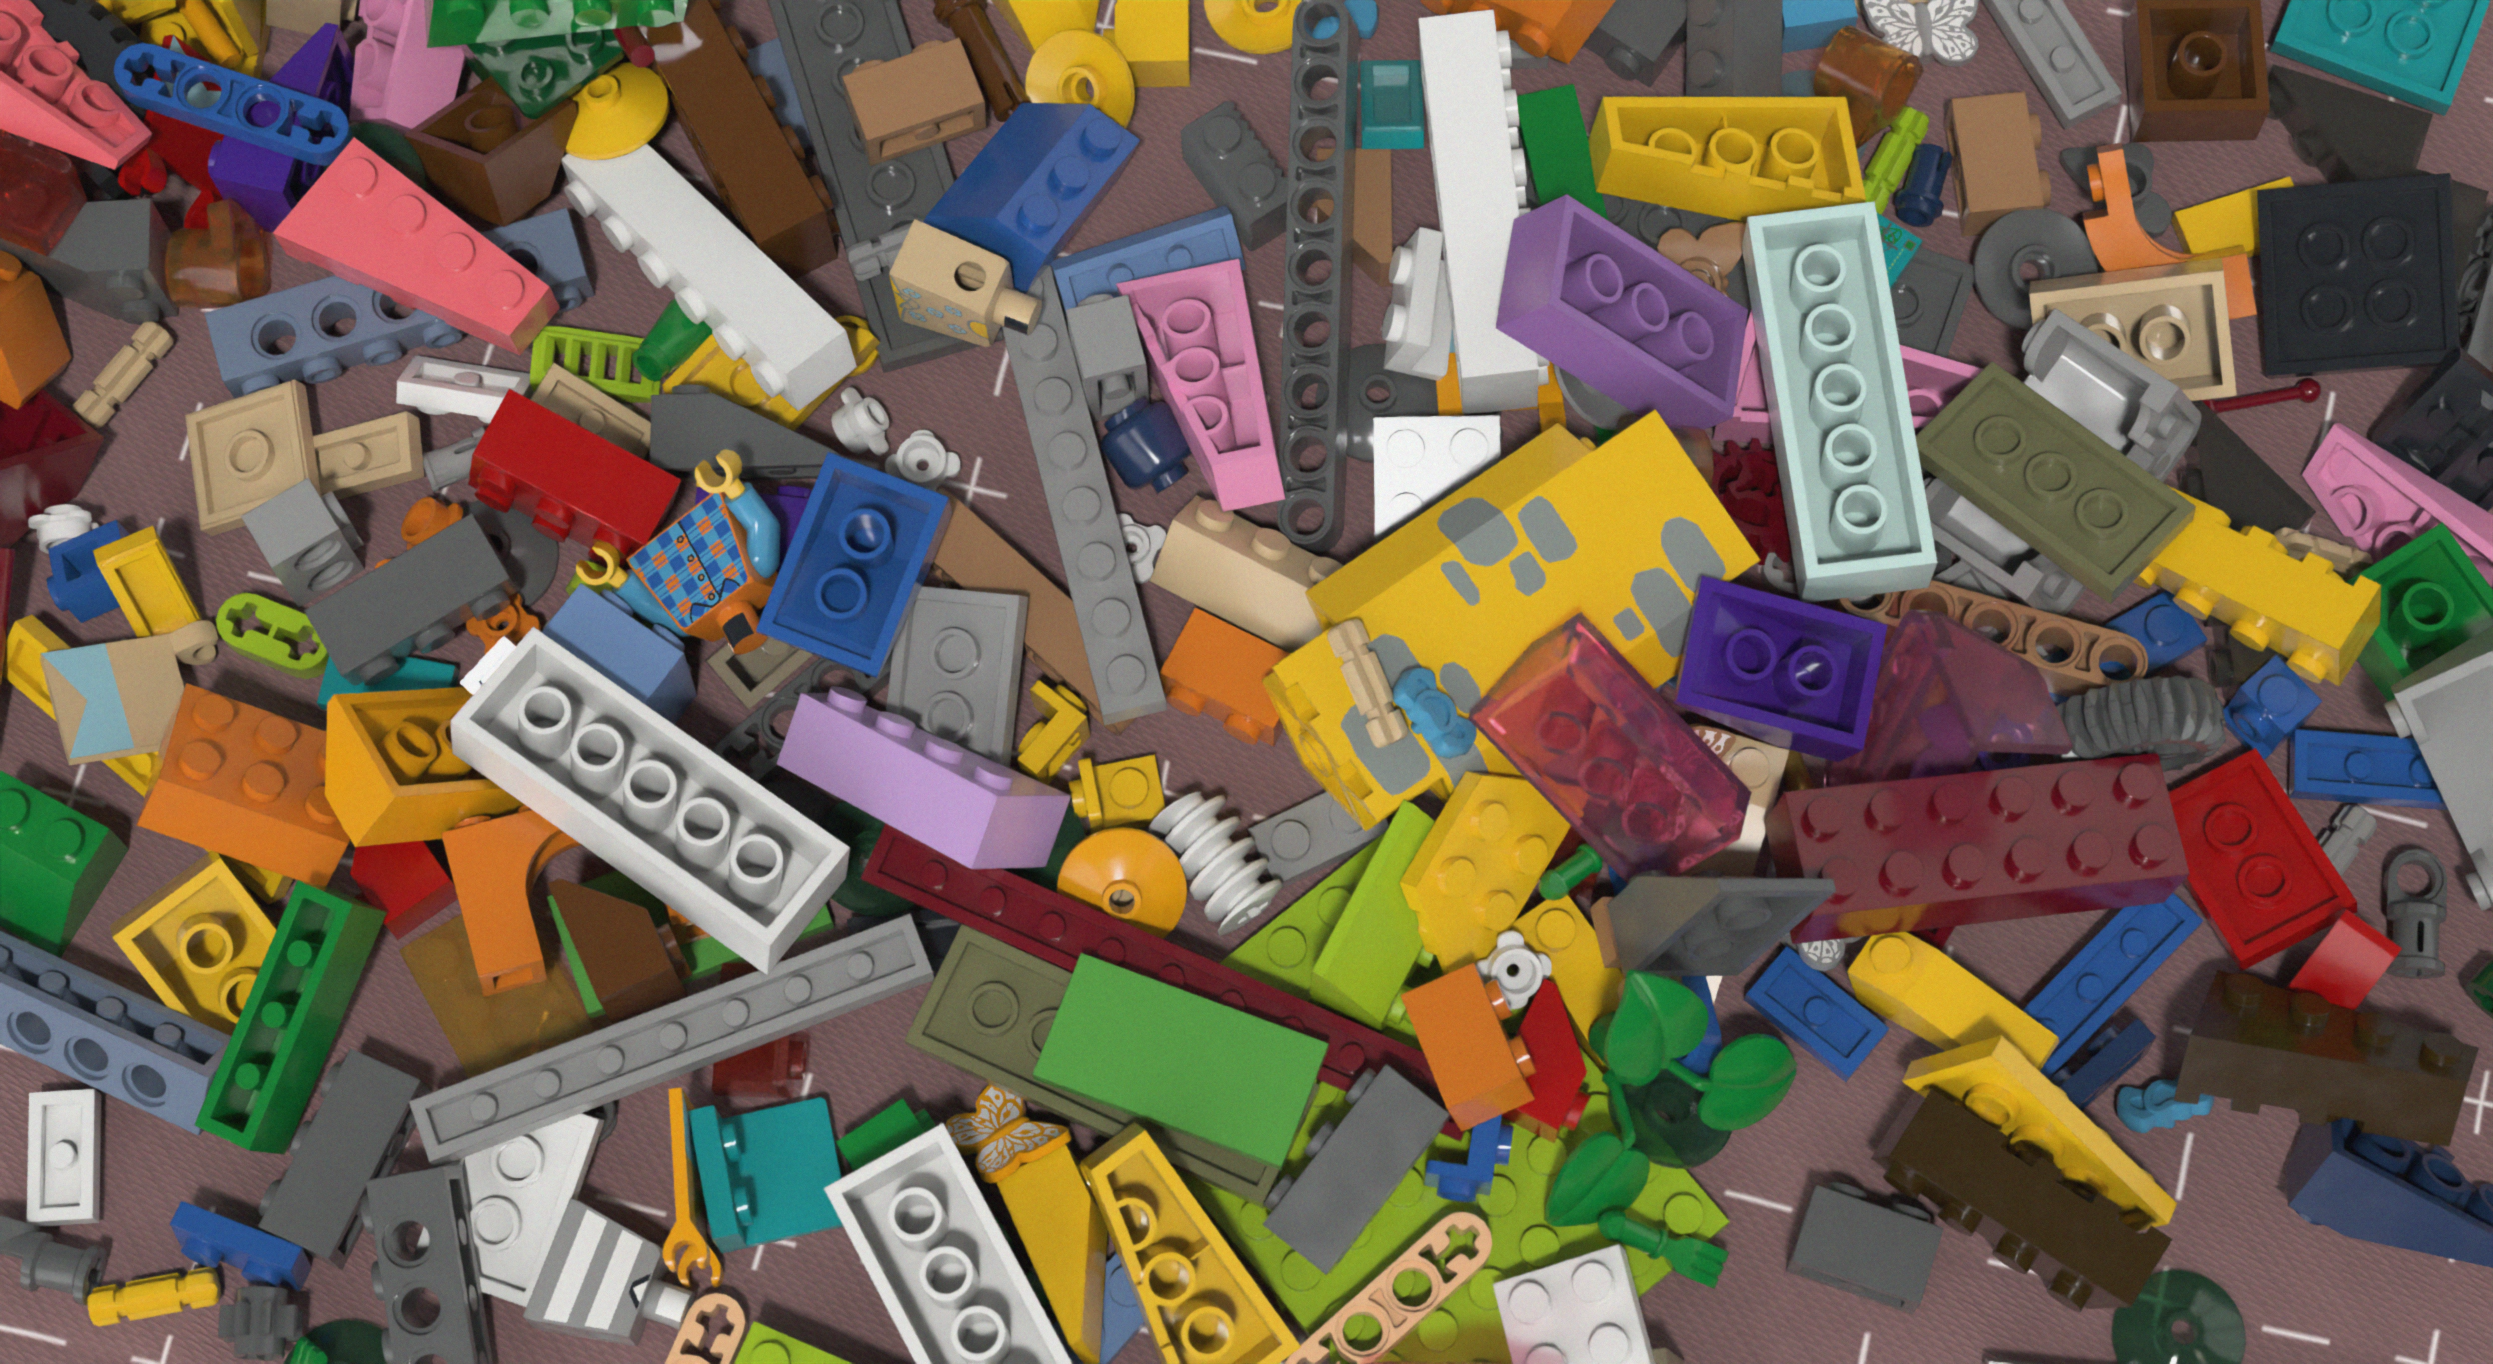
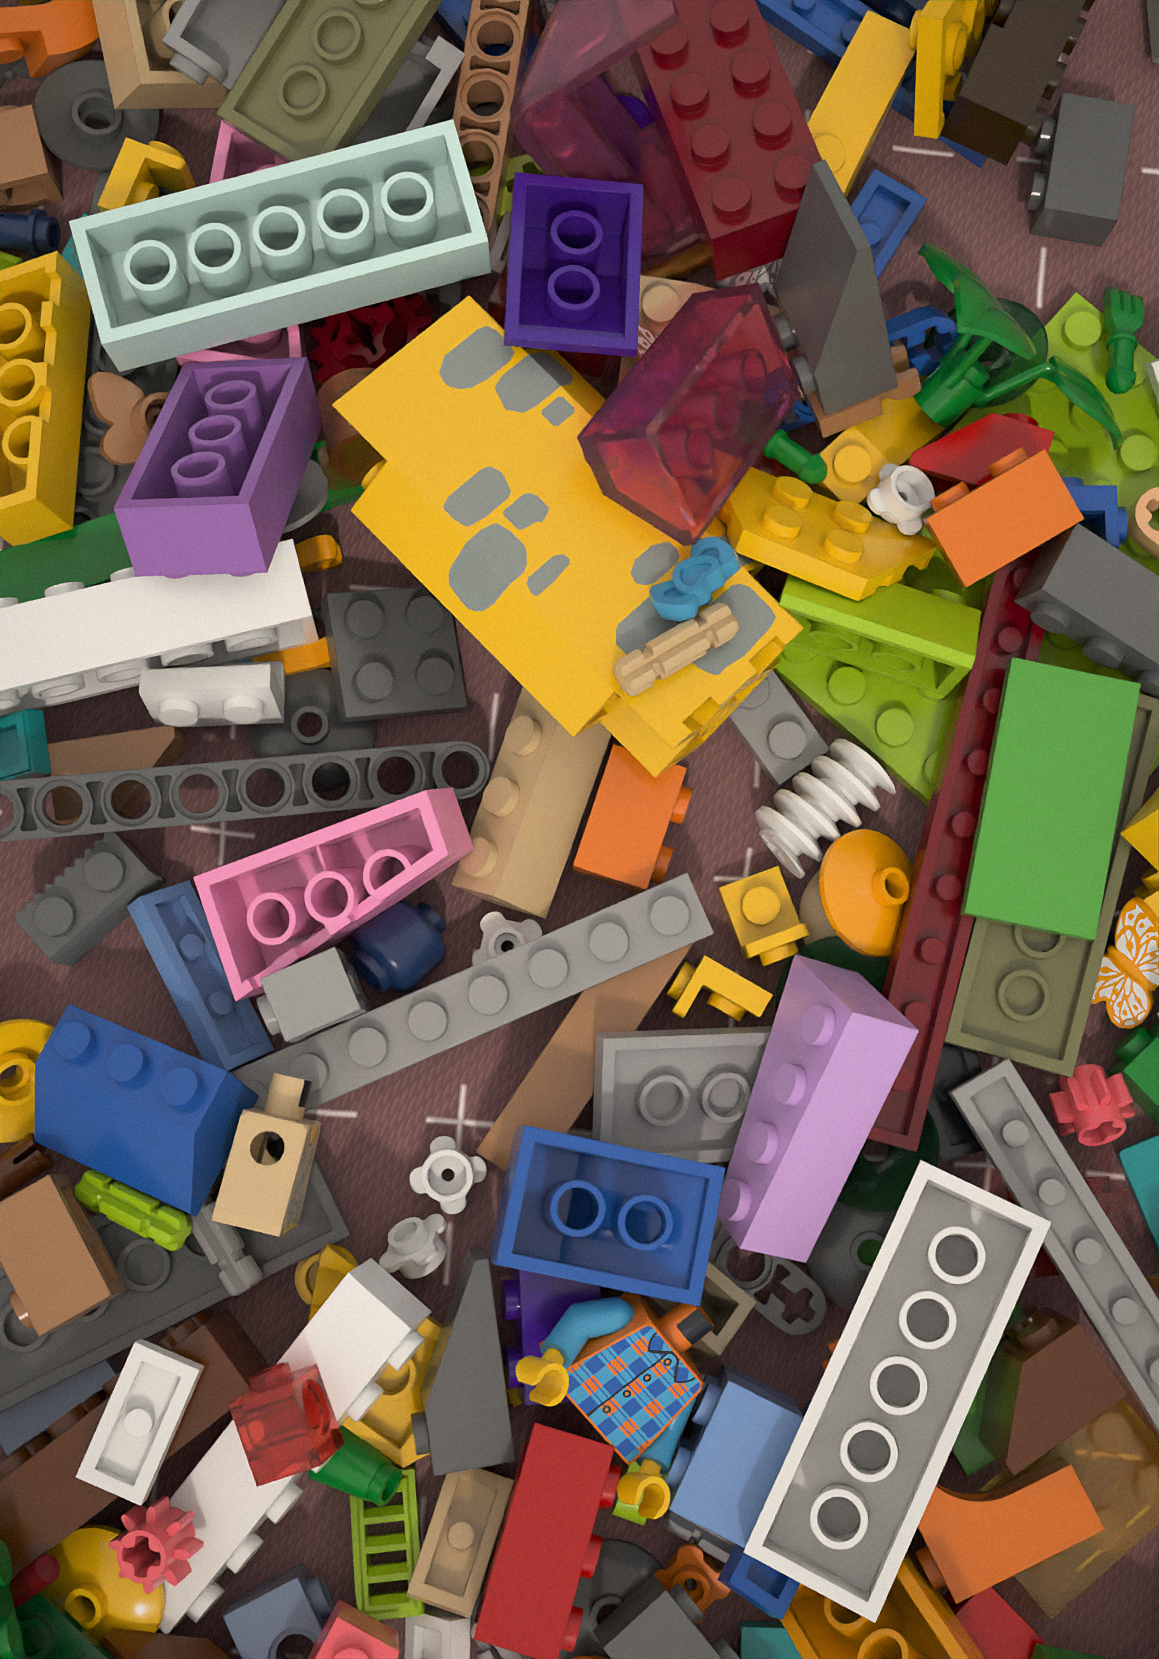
camera: 105 degrees left, 10 degrees up
none -> lime axle [74,1169,193,1251]
none -> white plate [76,1338,204,1506]
none -> yellow bracket [97,138,195,212]
none -> coral gear [109,1495,204,1594]
none -> clear red brick [228,1362,345,1487]
none -> coral gear [1048,1064,1135,1146]

